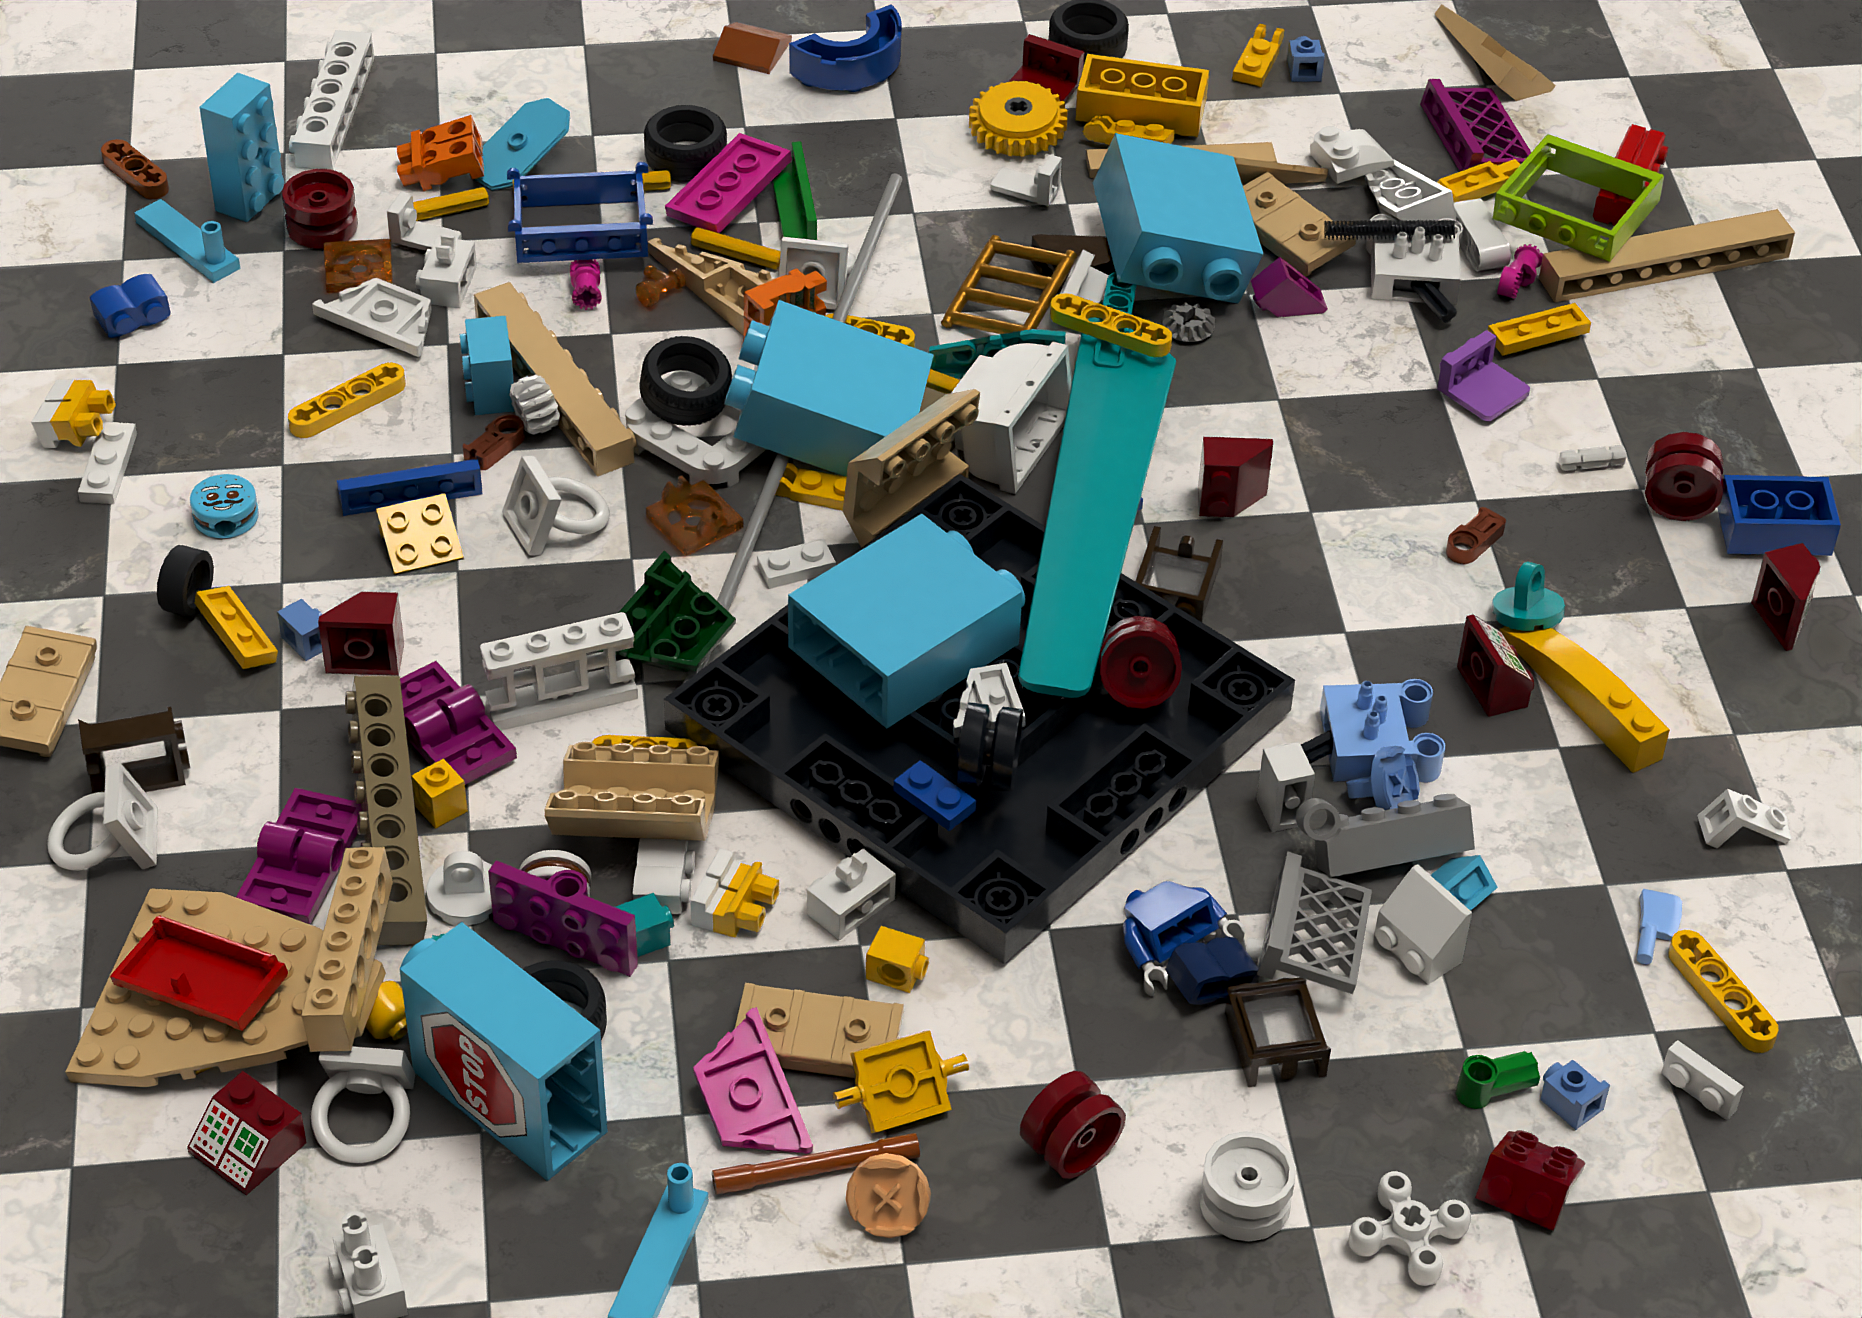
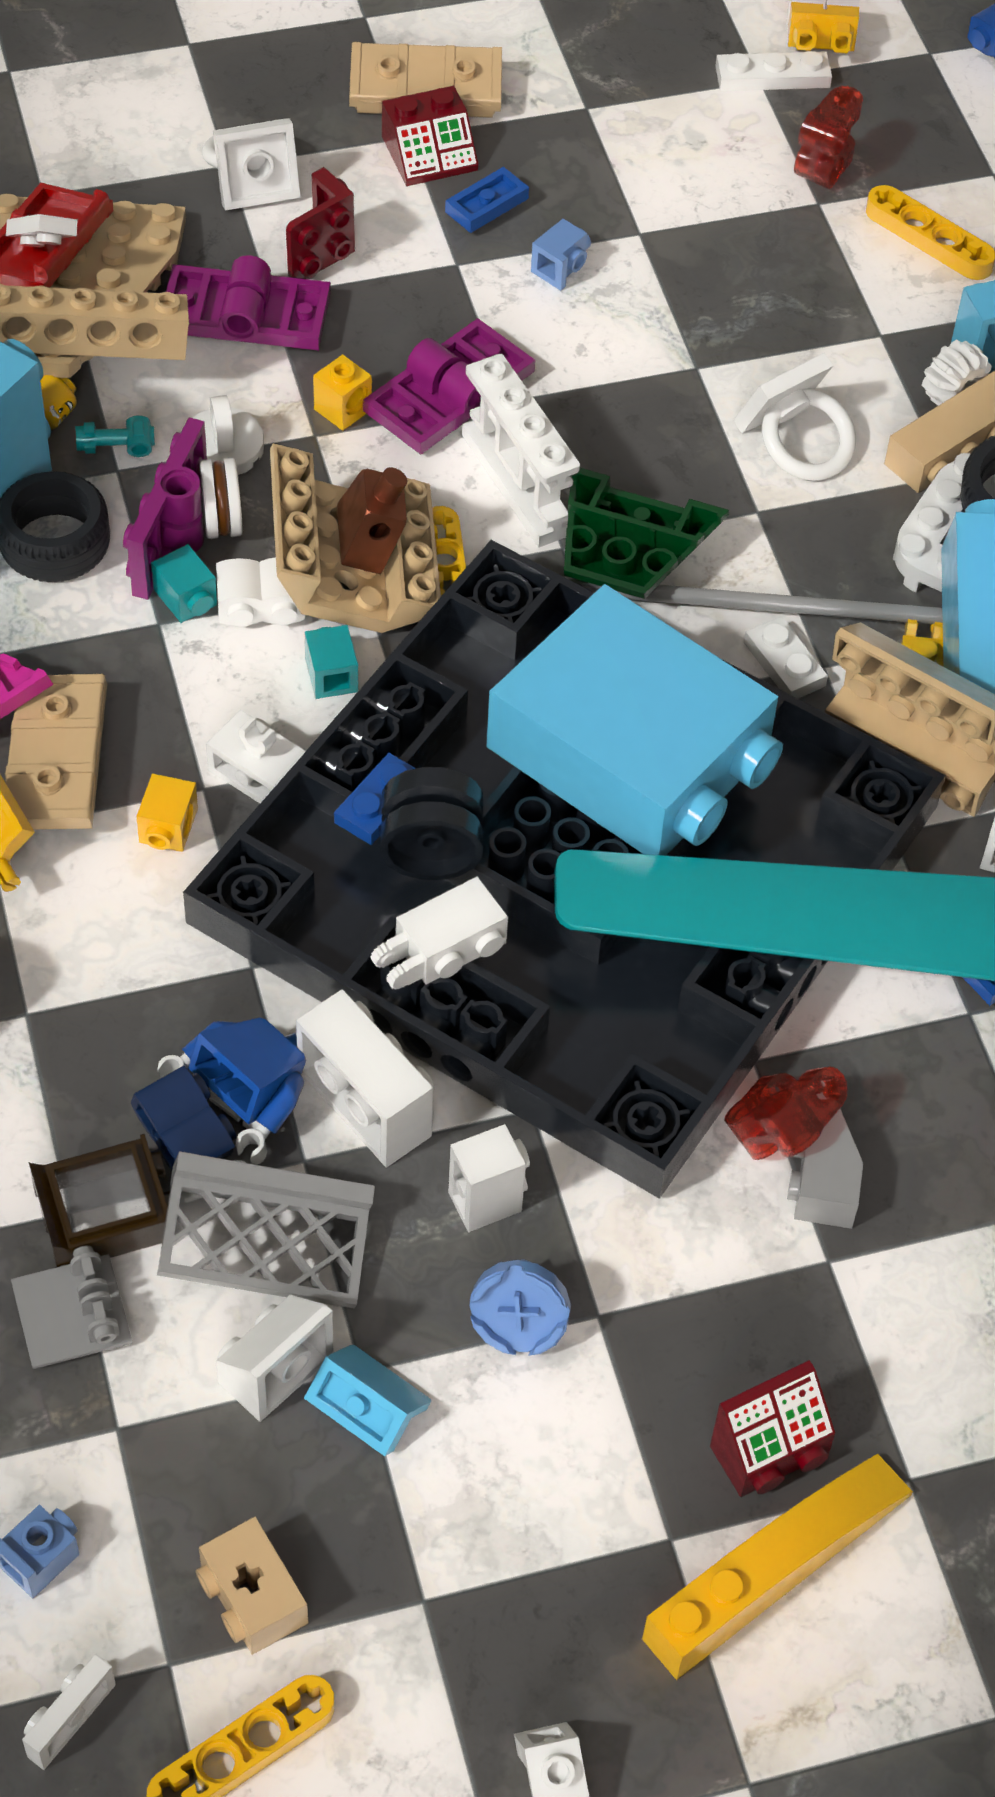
camera: 80 degrees right, 10 degrees up
dark brown window [78,706,190,794] -> none
black tyre [156,545,214,617] -> none
medium azure head [190,474,259,538] -> none
yellow plate [194,586,278,669] -> none
dark red slope [318,591,404,676] -> none
blue fence [337,459,483,516] -> none
dark tan brick [345,676,427,945] -> none
yellow hinge [376,493,464,575] -> none
copper piece [463,414,525,470] -> none
clear orange piece [646,475,744,556] -> none
yellow hips [690,848,780,937] -> none
white wing [953,663,1025,738] -> none
dark red wheel [1098,616,1182,709] -> none
window [1135,526,1223,622] -> none
light grey hinge [1296,794,1475,877] -> none
light blue piece [1301,679,1445,783] -> none
green piece [1455,1051,1540,1109] -> none
teal tile [1492,561,1565,631] -> none
light blue piece [1637,889,1682,965] -> none
none -> white plate [6,214,78,247]
none -> light grey hinge [11,1246,132,1369]
none -> tan brick [196,1517,308,1655]
none -> dark red bracket [286,167,355,279]
none -> white brick [296,989,434,1168]
none -> teal brick [305,625,358,699]
none -> copper torso [337,467,408,575]
none -> white hinge [370,877,508,990]
none -> slope [382,85,479,187]
none -> blue plate [445,166,529,233]
none -> clear red piece [724,1066,848,1160]
none -> light grey slope [787,1071,863,1229]
none -> clear red piece [794,86,863,189]

